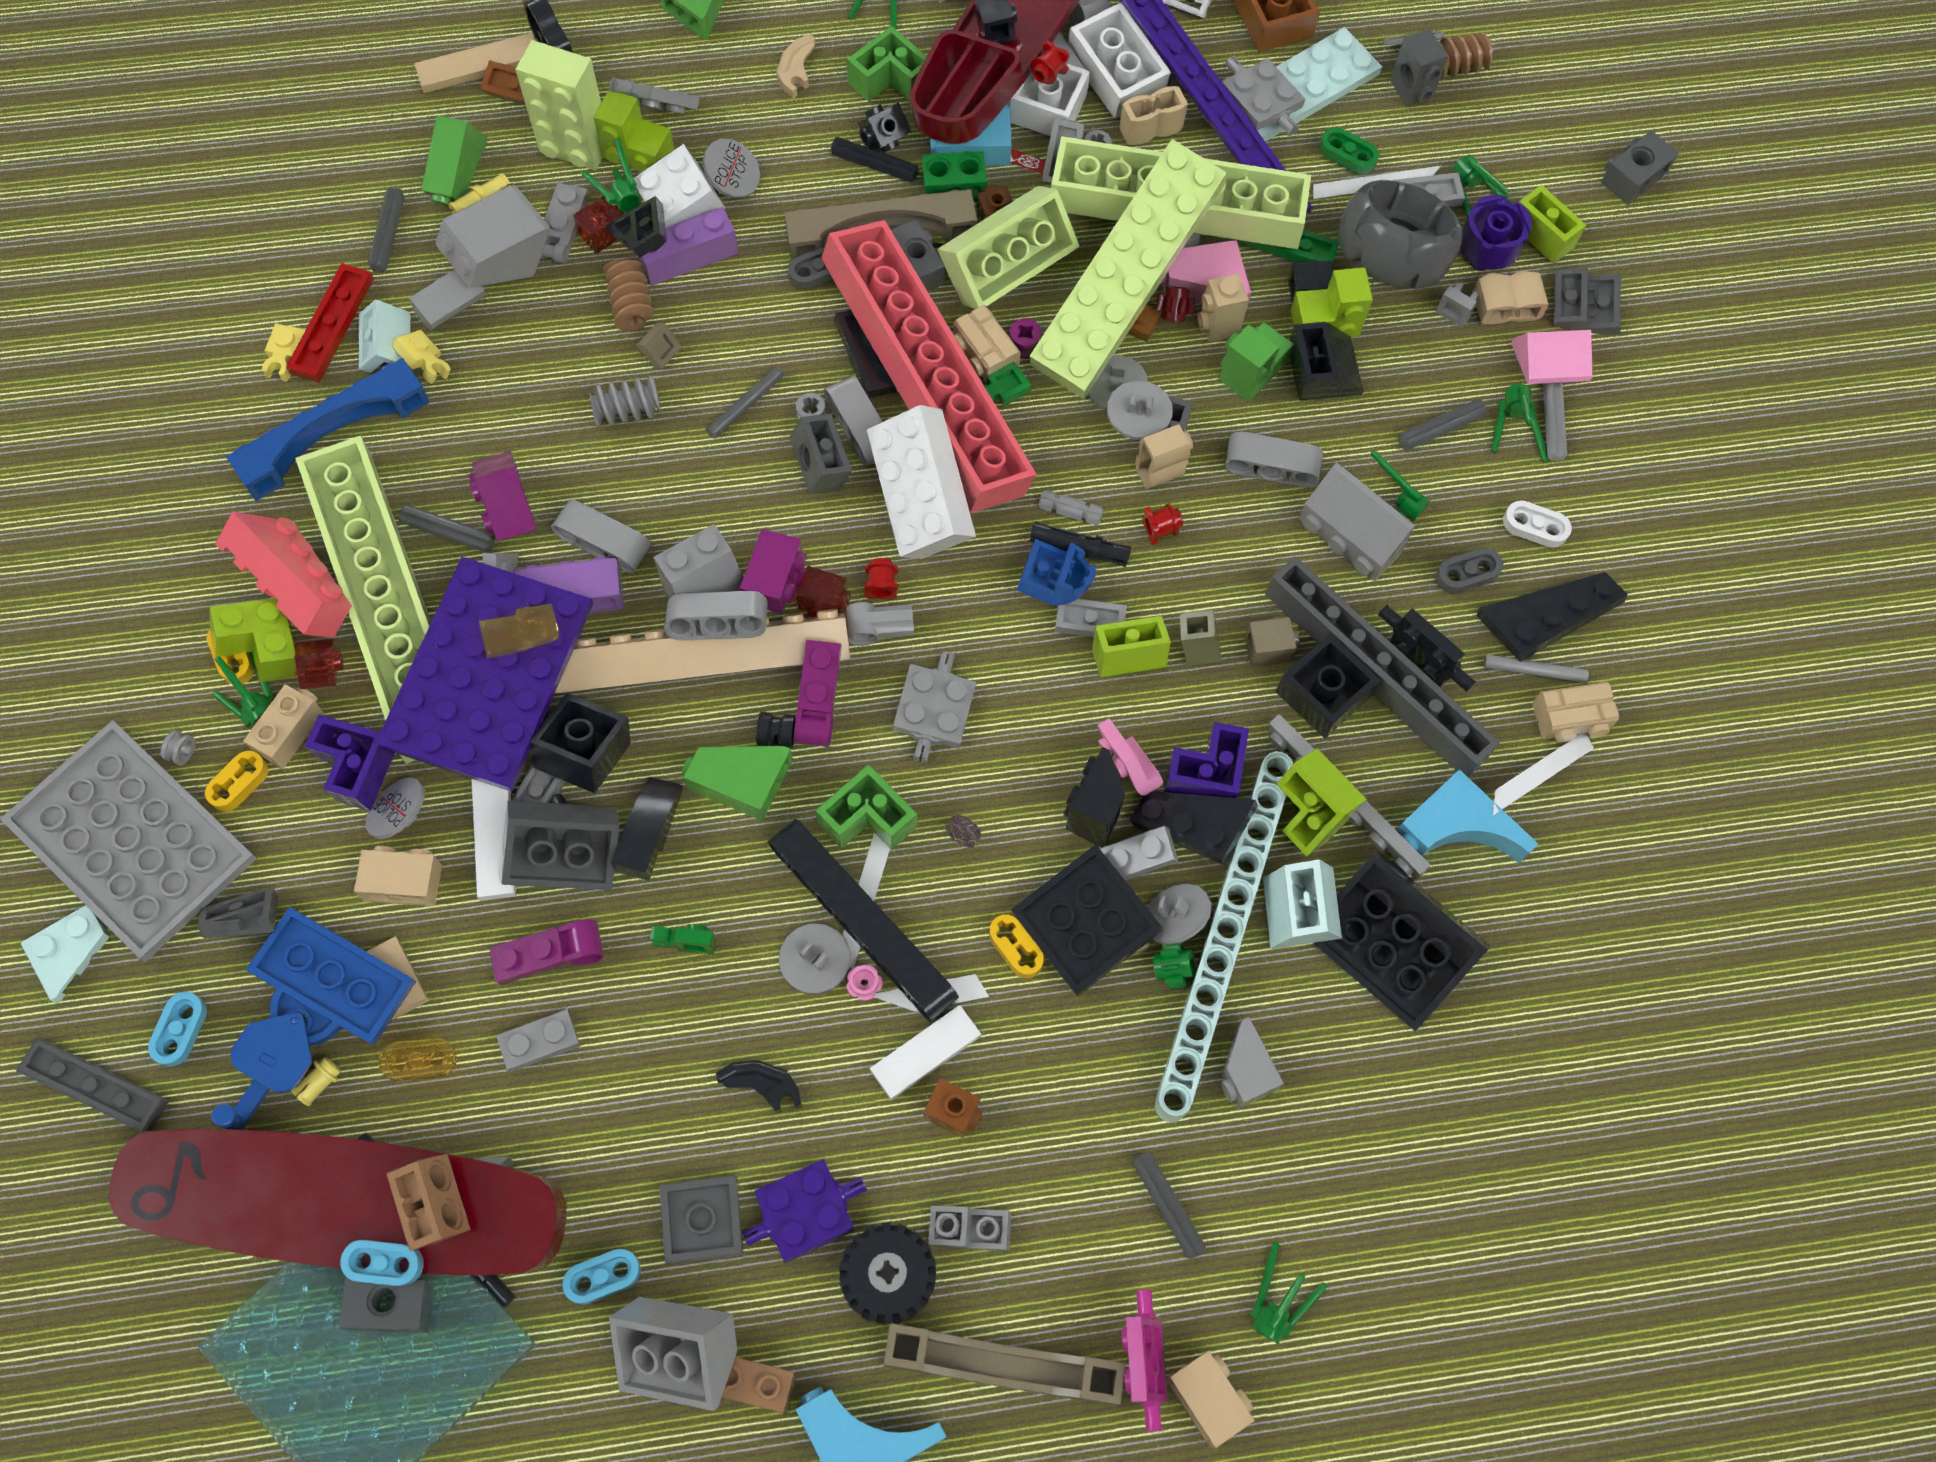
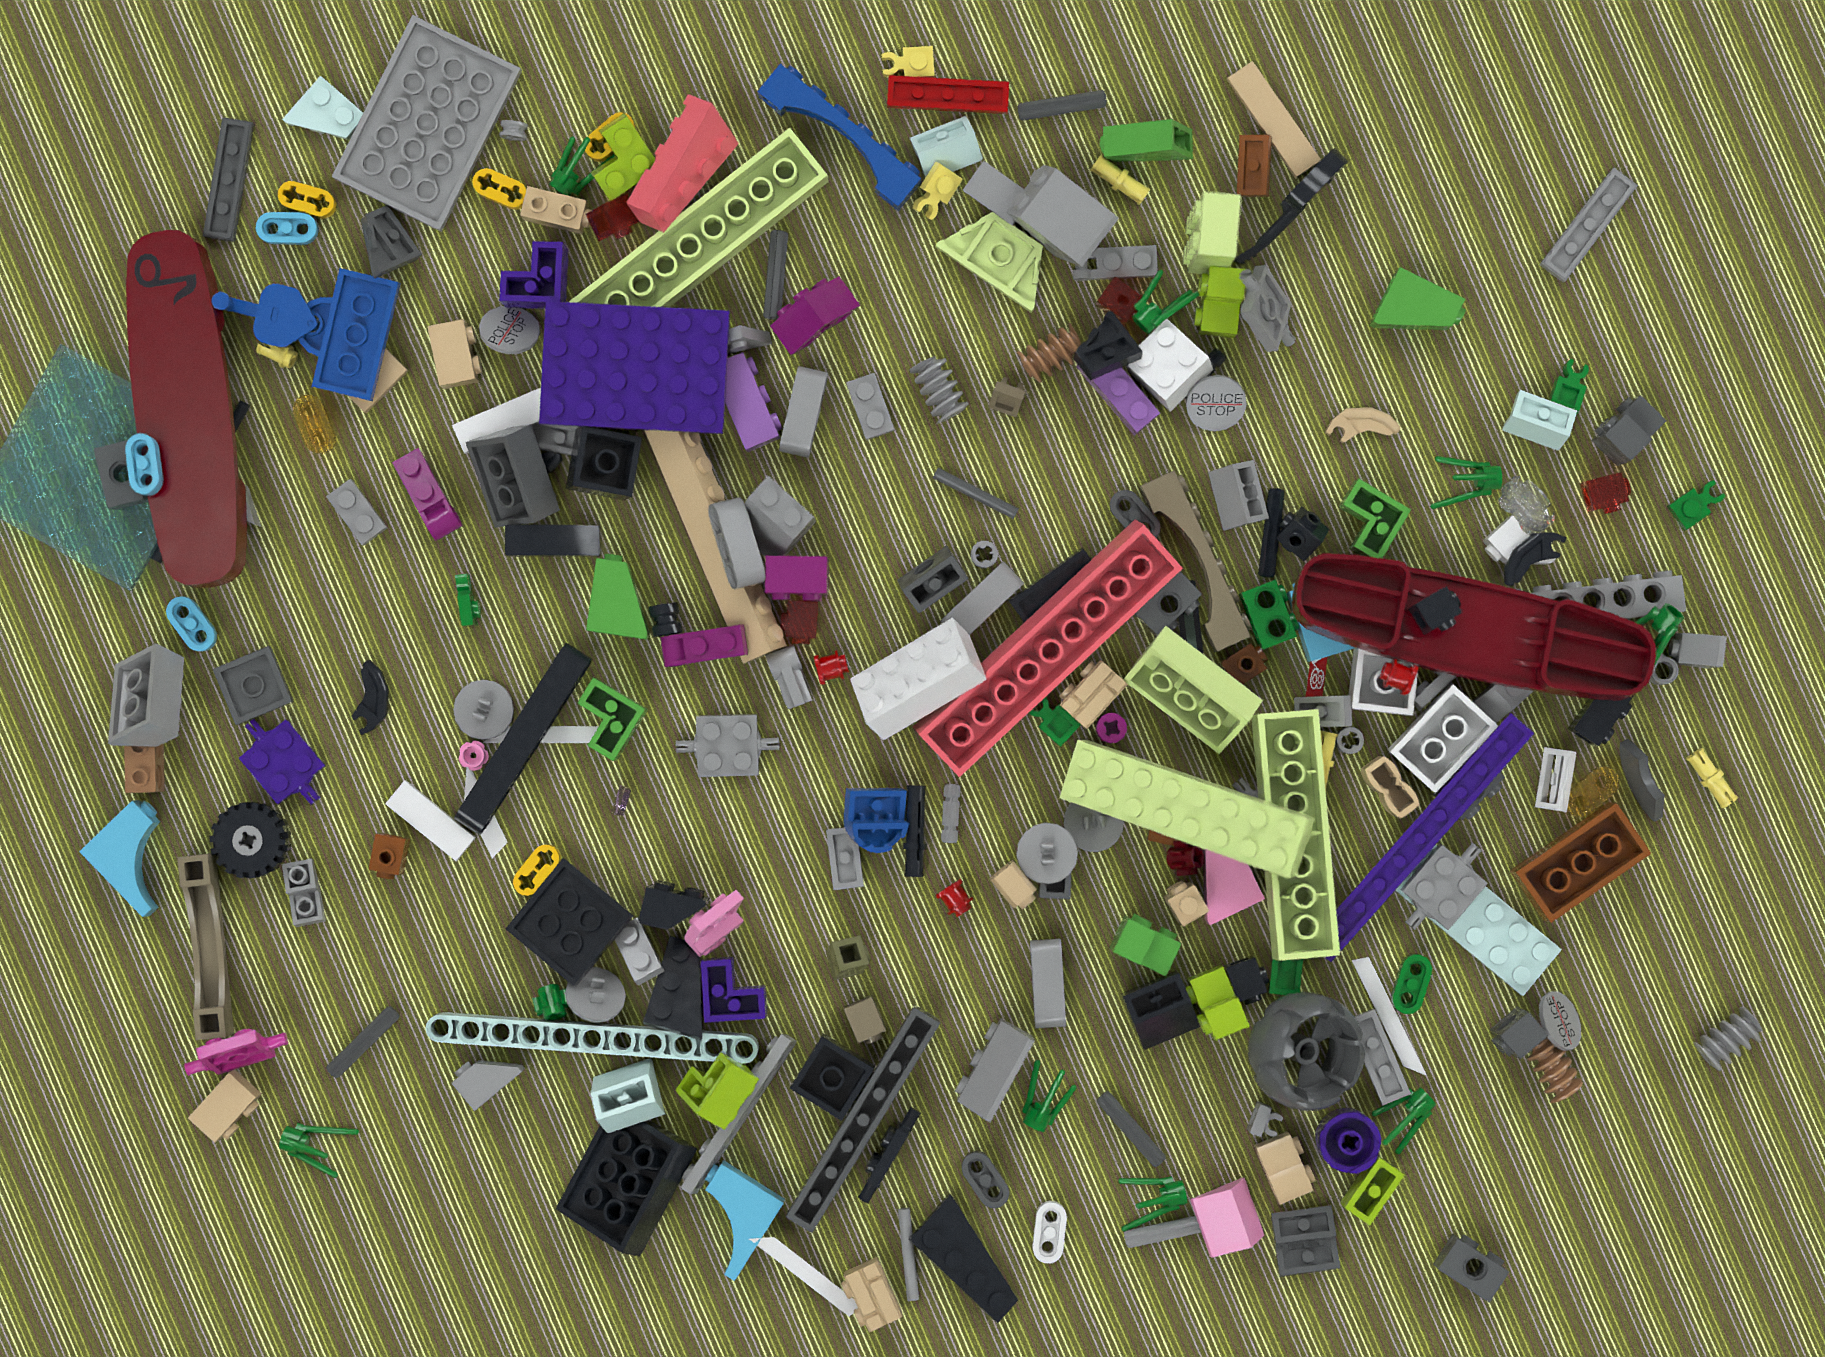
camera: 85 degrees right, 20 degrees up
medium nougat brick [387,1154,471,1251] -> none
clear yellow slope [479,604,559,659] -> none
lime brick [1092,616,1171,678] -> none
none -> yellow beam [278,181,336,219]
none -> light grey plate [846,373,895,441]
none -> yellowish green wing [936,212,1043,313]
none -> light grey brick [1208,460,1269,531]

